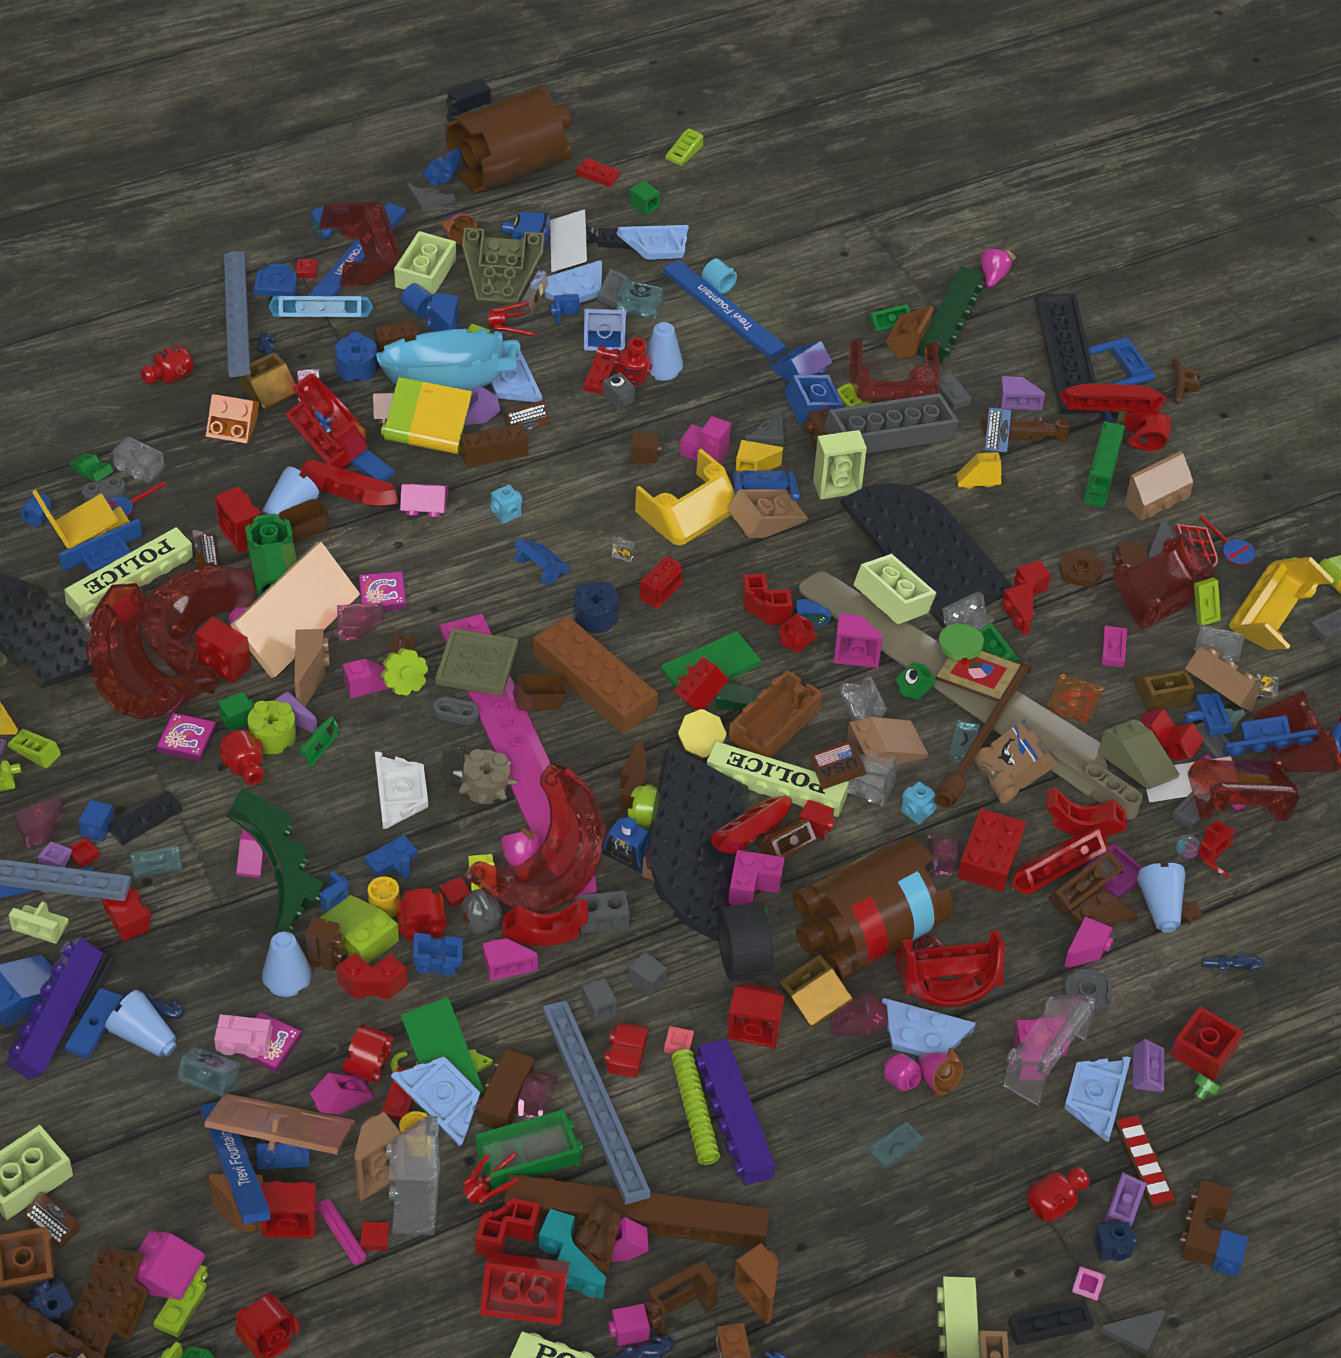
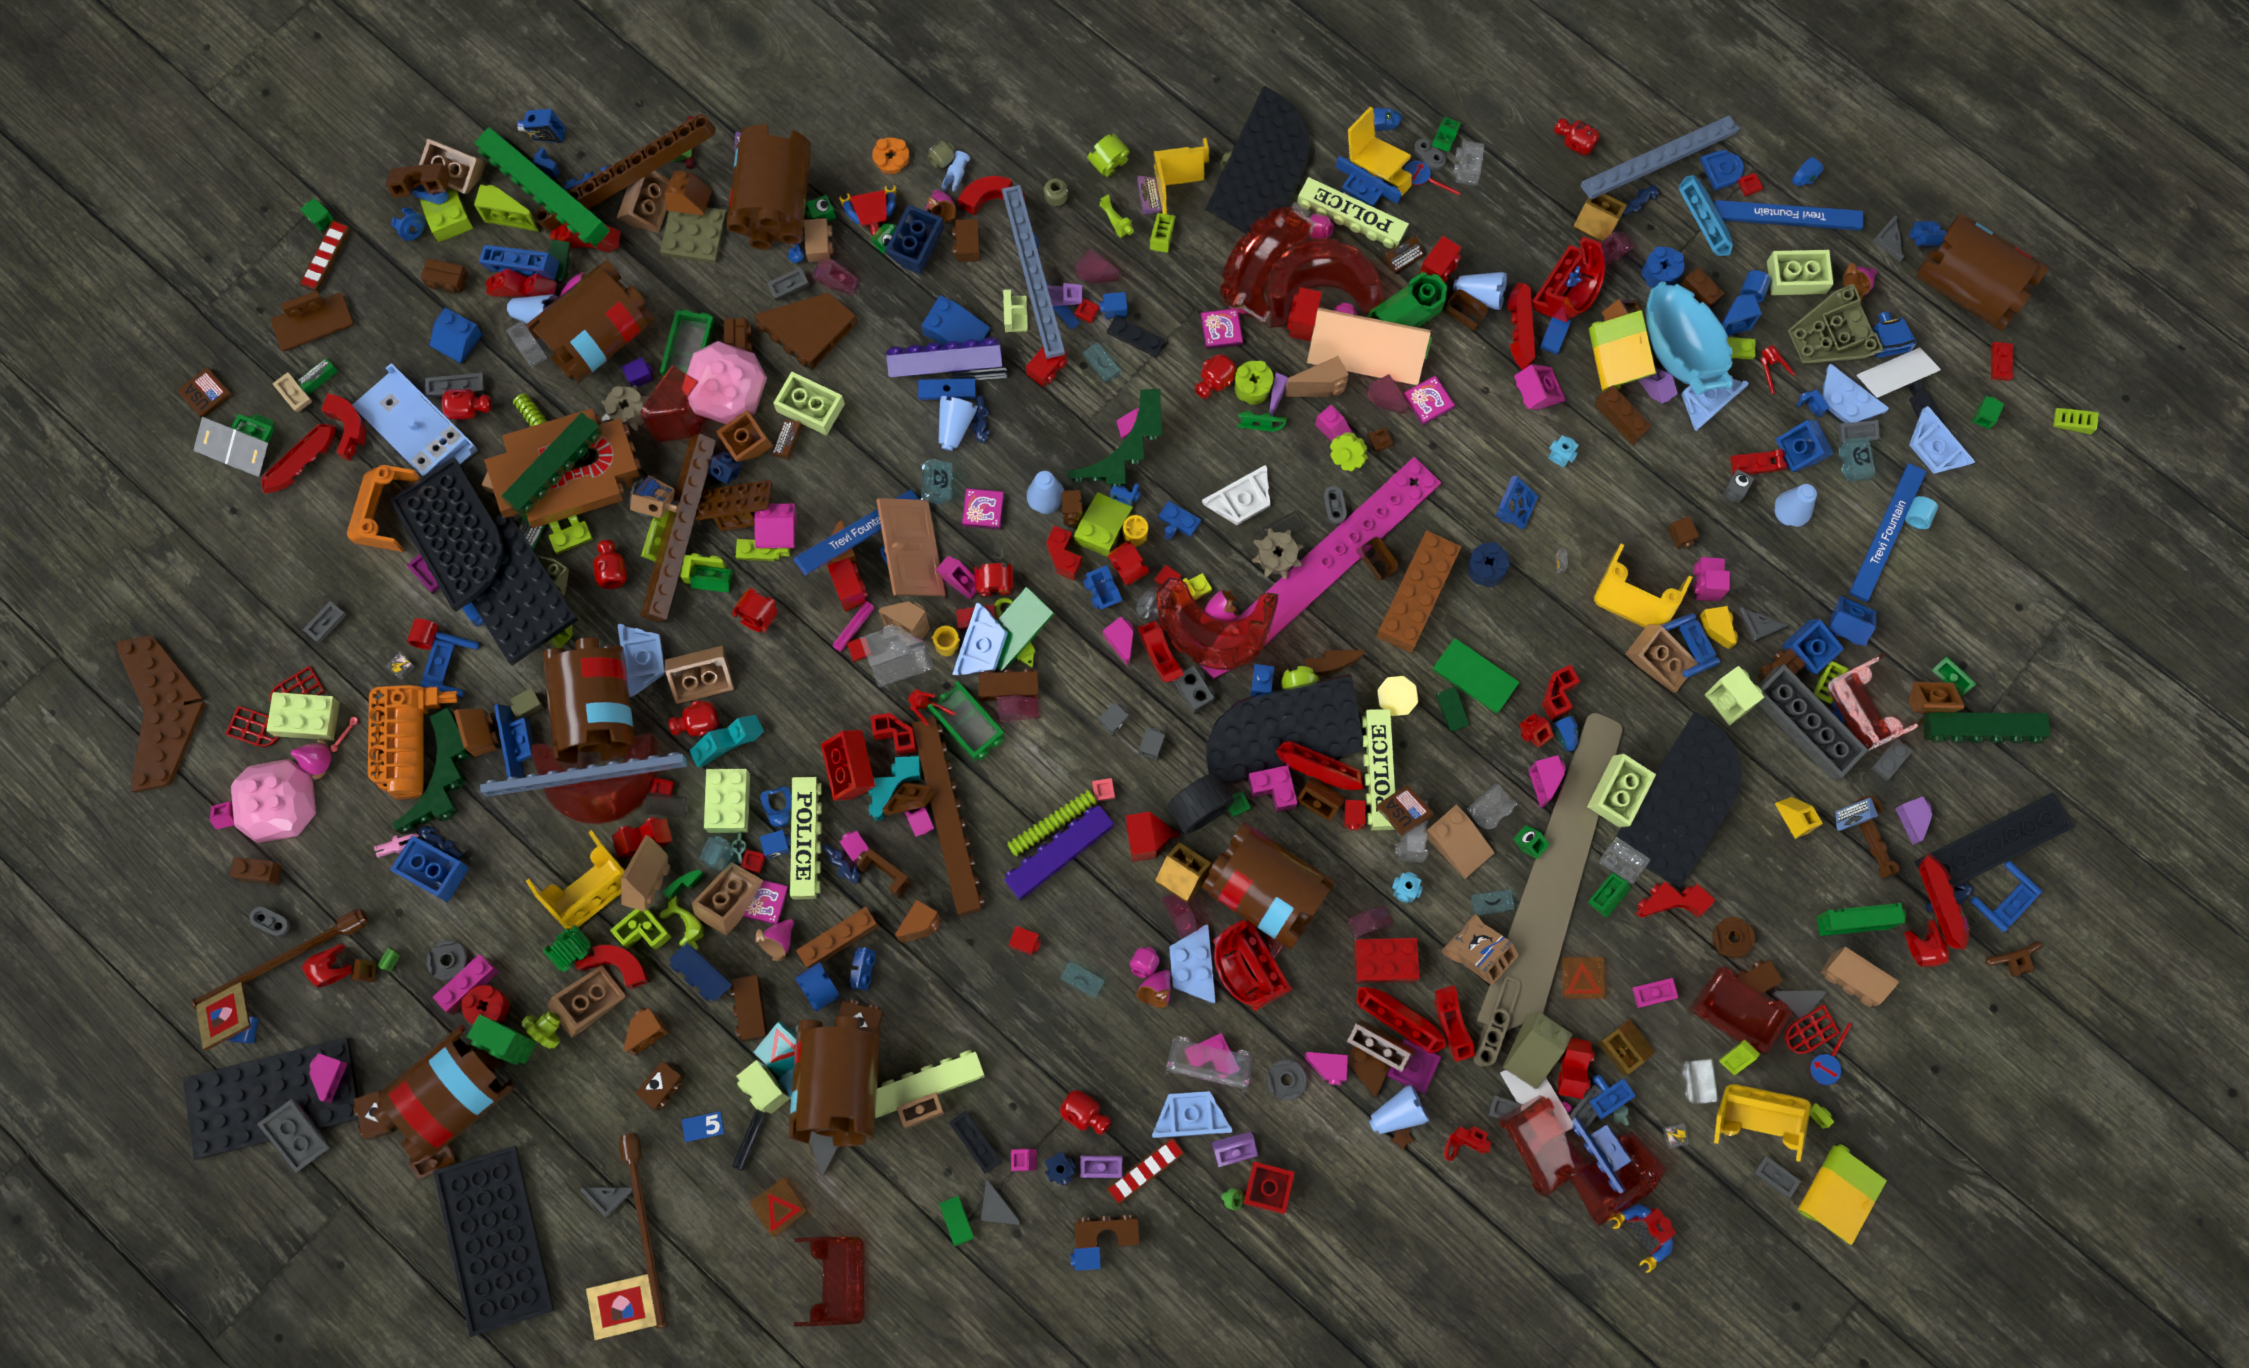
camera: 70 degrees right, 25 degrees up
orange slope [206,394,260,443] -> none
bright pink brick [215,1014,272,1058] -> none
green brick [218,692,255,732] -> none
clear red windscreen [319,201,401,287] -> none
olive plate [435,628,518,696] -> none
black brick [446,78,491,122] -> none
slope [505,400,549,432] -> none
tile [522,270,548,315] -> none
sand blue plate [543,1000,650,1204] -> none
red brick [604,1022,648,1078] -> none
red piece [614,337,652,387] -> none
red window [640,555,683,609] -> none
red brick [673,656,729,711] -> none
dark orange piece [729,670,823,758] -> none
flag [934,651,1031,808] -> none
bright green tile [939,624,984,660] -> none
dark pink hat [981,249,1016,288] -> none
clear tile [1176,835,1200,858] -> none
medium nougat slope [1185,646,1261,712] -> none
dark blue animal [1202,952,1264,972] -> none
none -> red brick [1009,926,1041,956]

